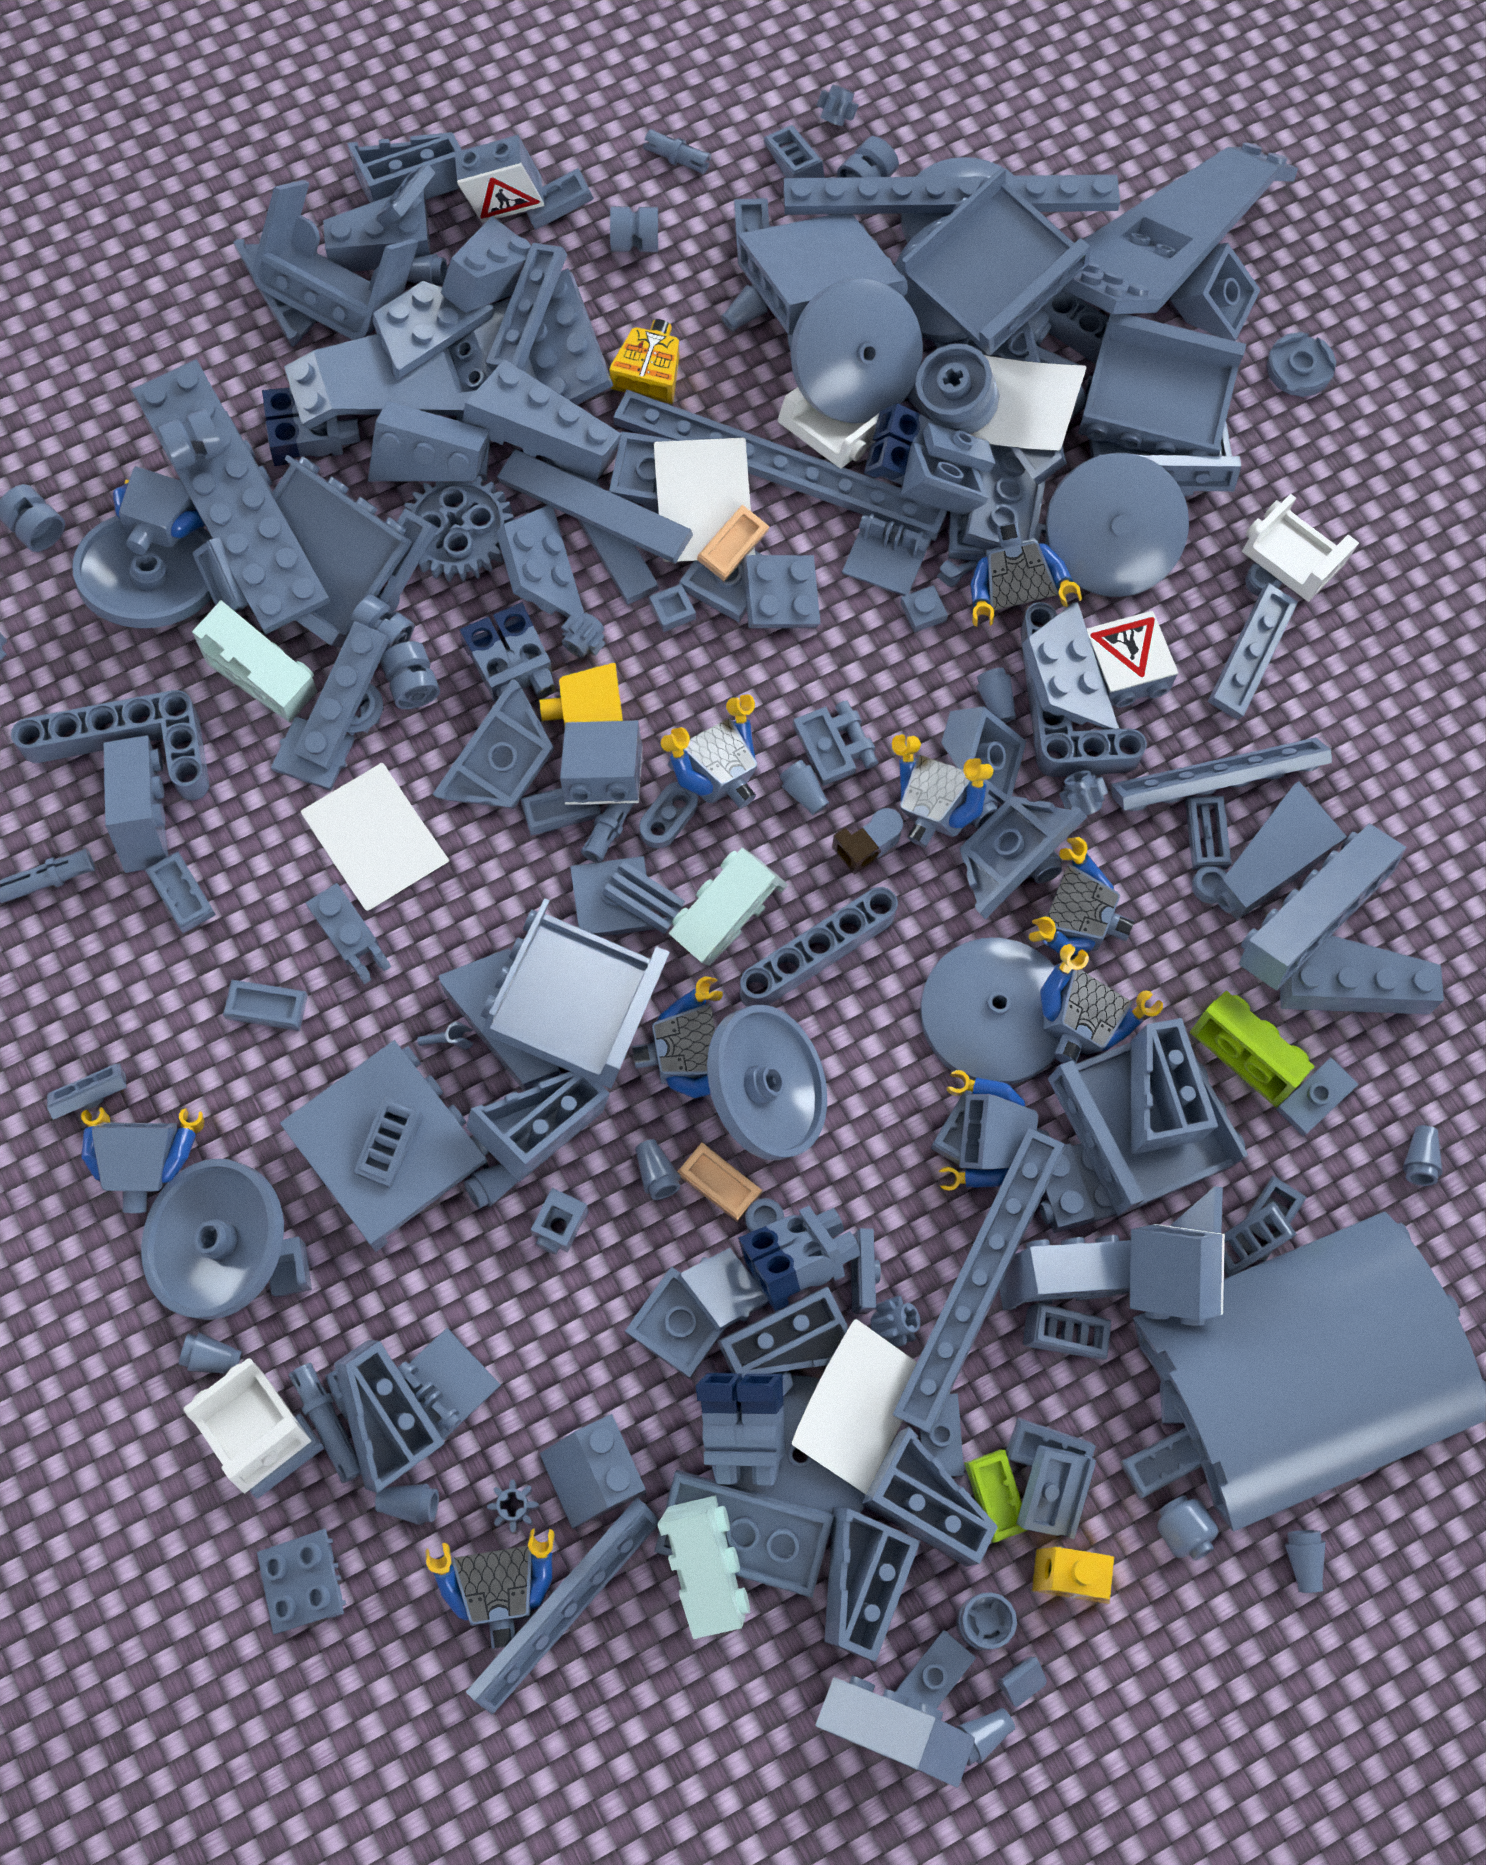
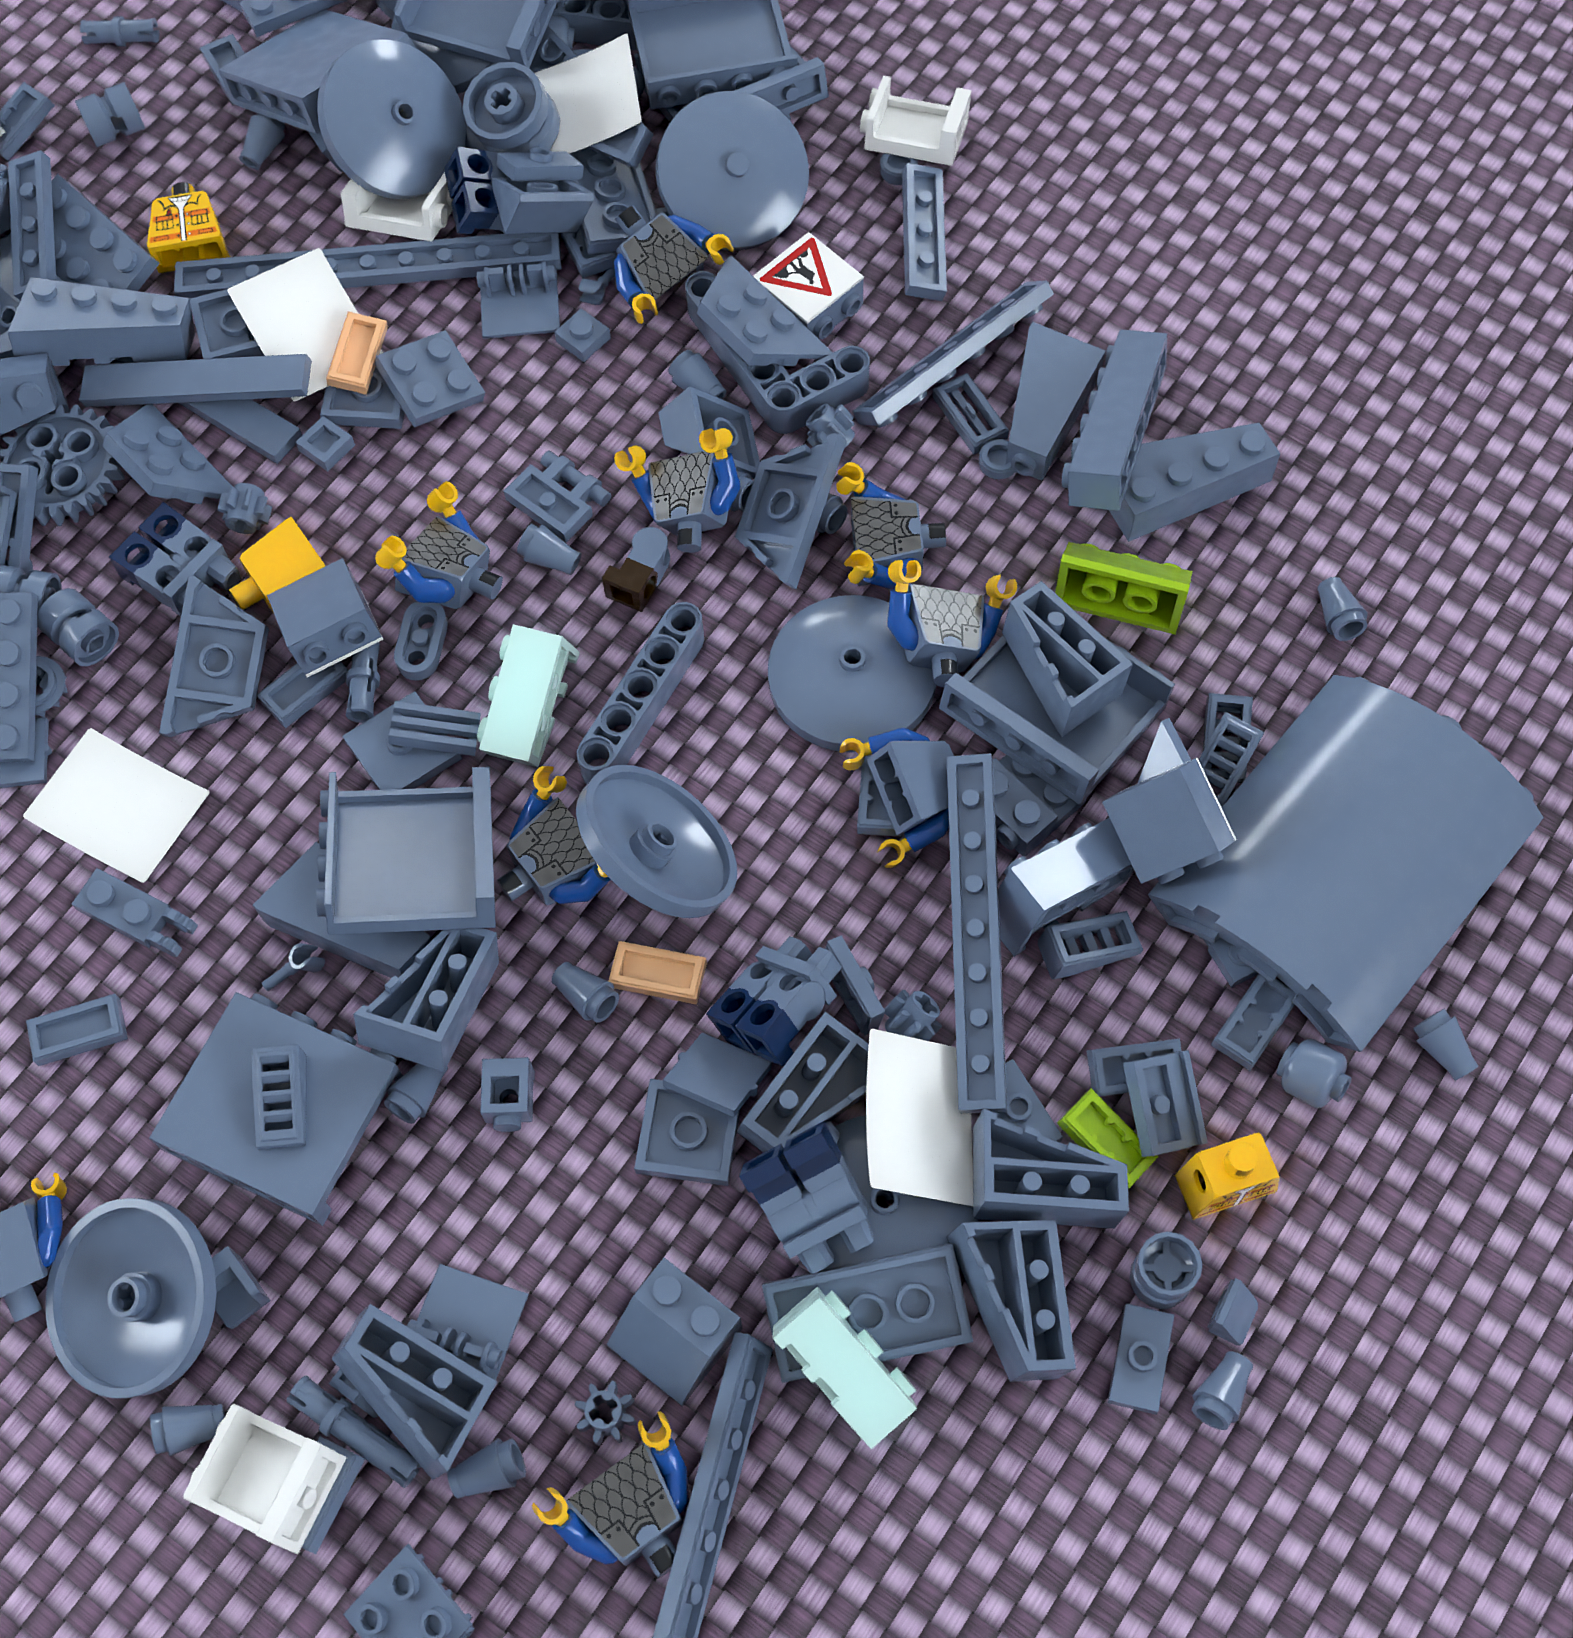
camera: 20 degrees left, 5 degrees down
sand blue tile [745,1198,784,1232] -> none
wedge [815,1675,976,1788] -> none
sand blue plate [1276,1058,1359,1137] -> none

